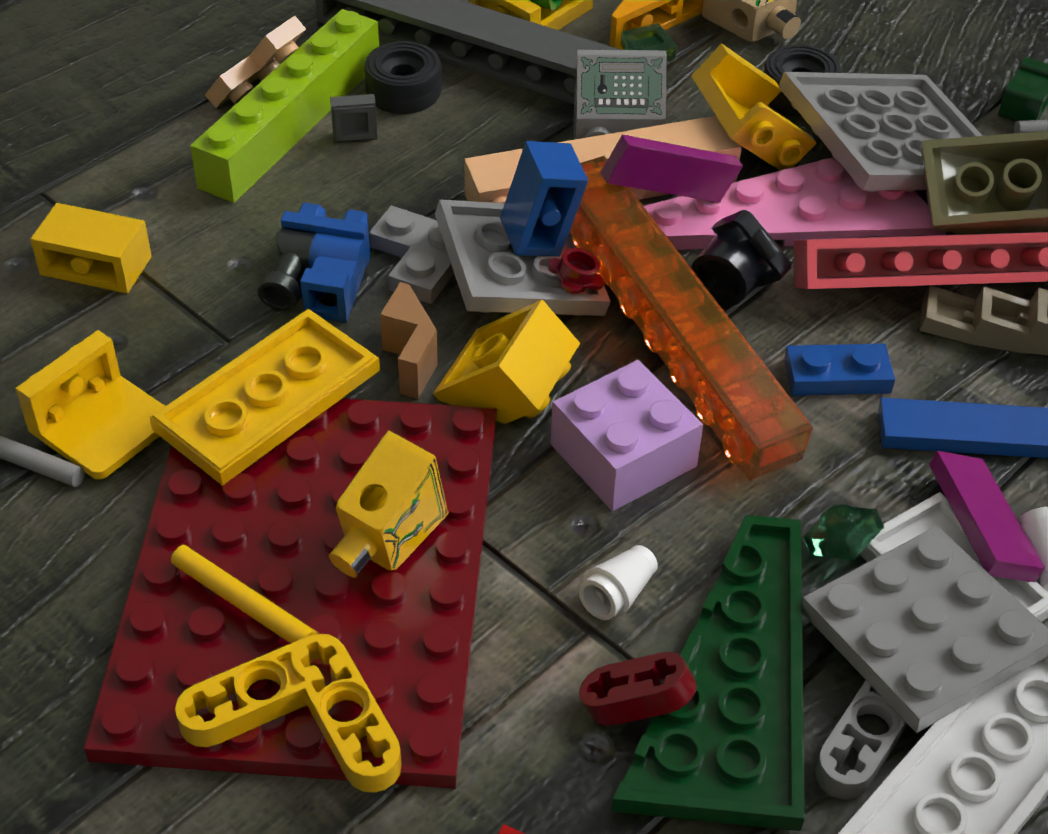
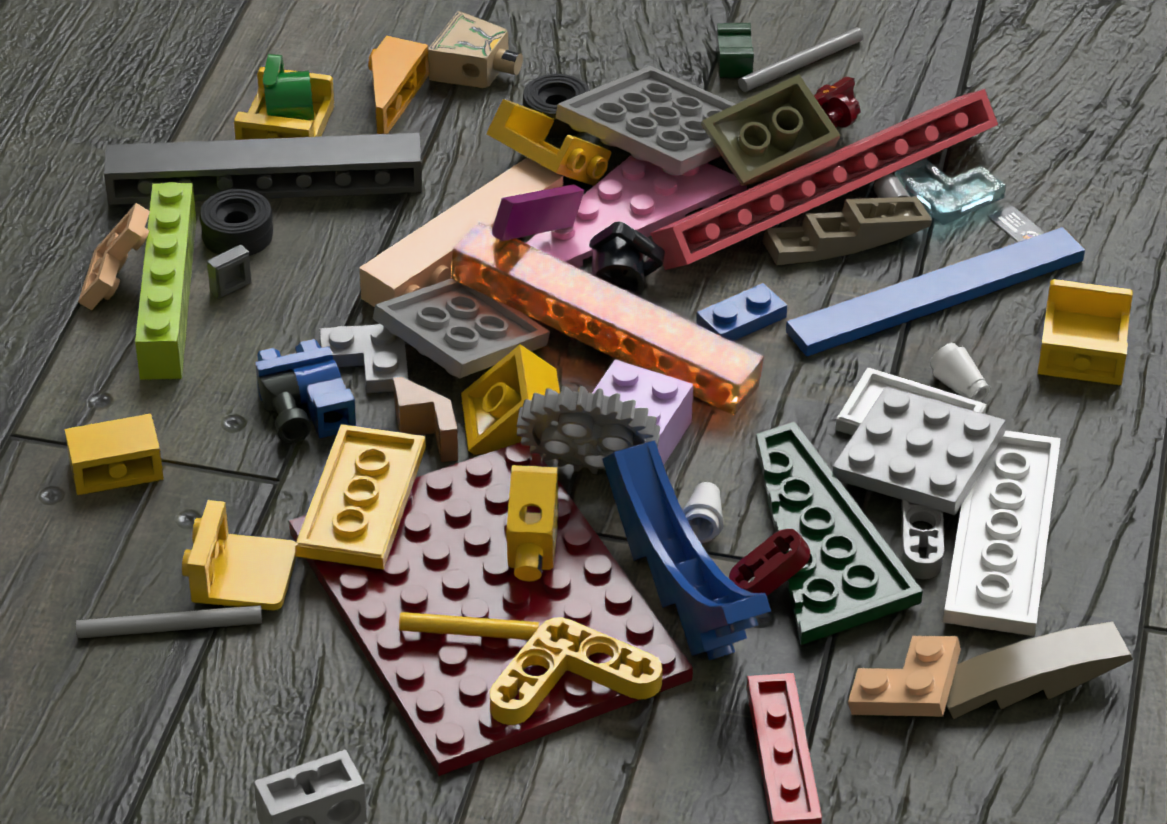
camera: 30 degrees left, 5 degrees down
blue brick [500,141,589,257] -> none
dark red plate [548,248,605,294] -> none
slope [573,50,667,140] -> none
clear green plate [621,23,677,61] -> none
clear green plate [803,504,884,560] -> none
magenta tile [929,451,1045,582] -> none
none -> light grey gear [516,386,660,474]
none -> blue arch [602,440,771,660]

